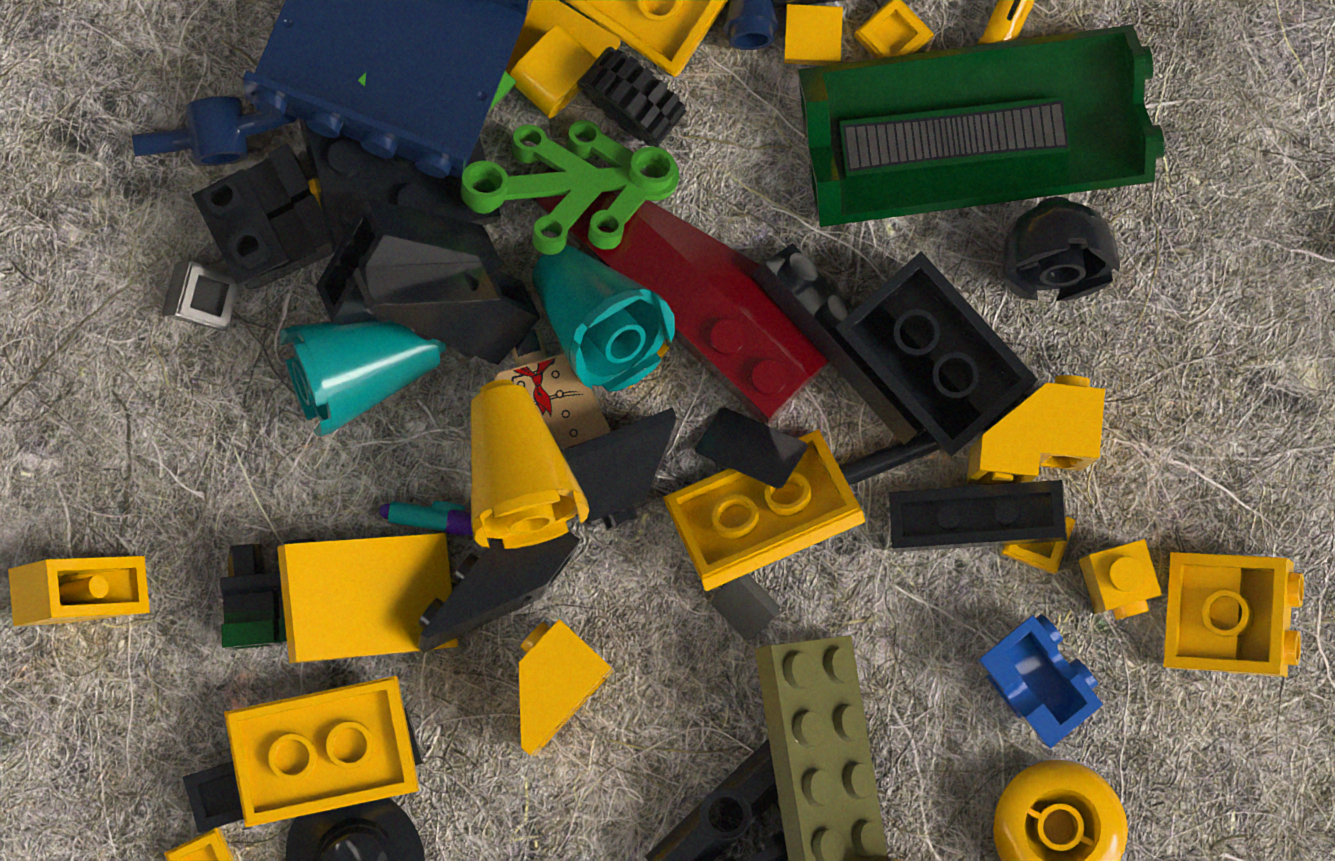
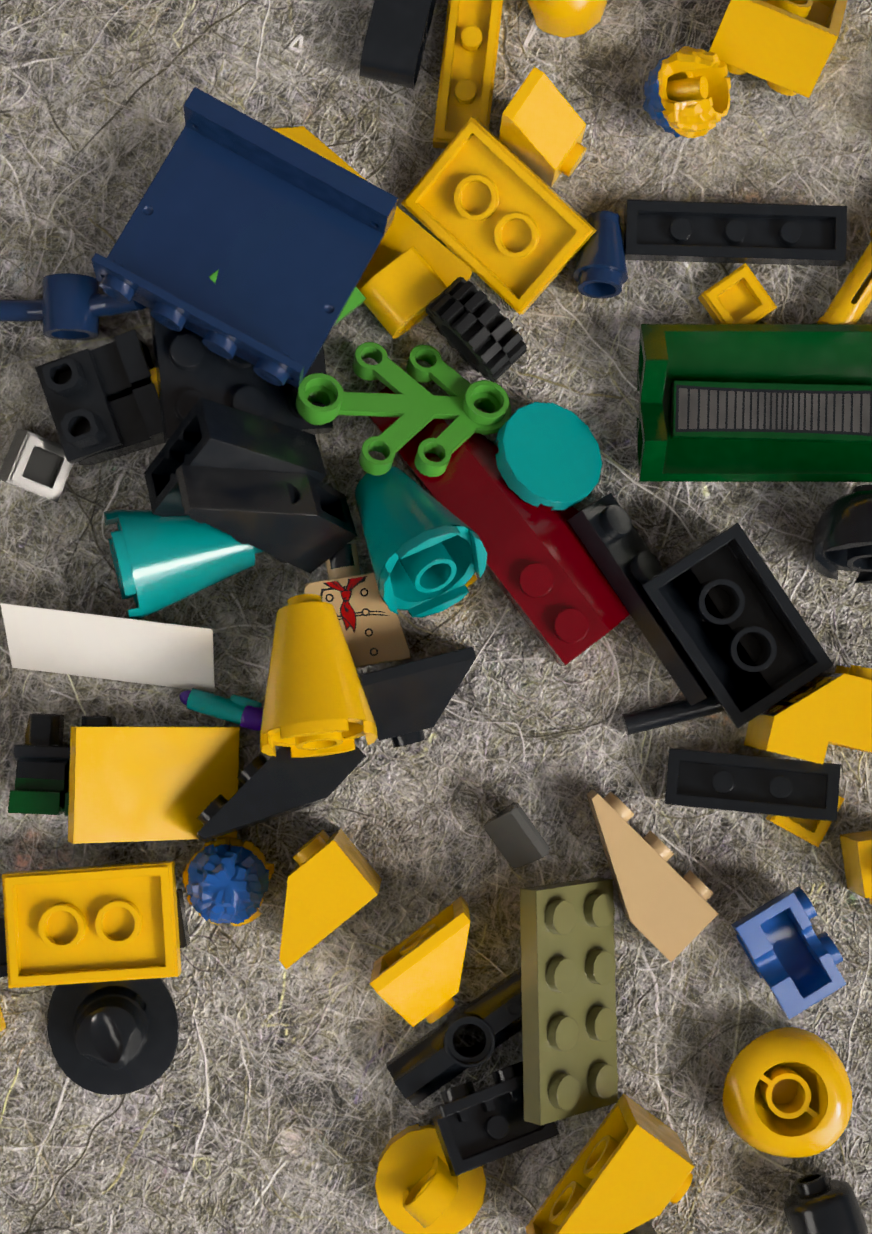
camera: 10 degrees right, 5 degrees up
yellow tile [662,429,865,591] -> none
black sticker [695,408,808,489] -> none
yellow tile [784,4,843,66] -> none
none -> white sticker [0,603,215,692]
none -> blue piece [183,837,274,926]
none -> yellow slope [369,895,470,1027]
none -> teal tile [495,402,602,510]
none -> tan slope [587,789,719,962]

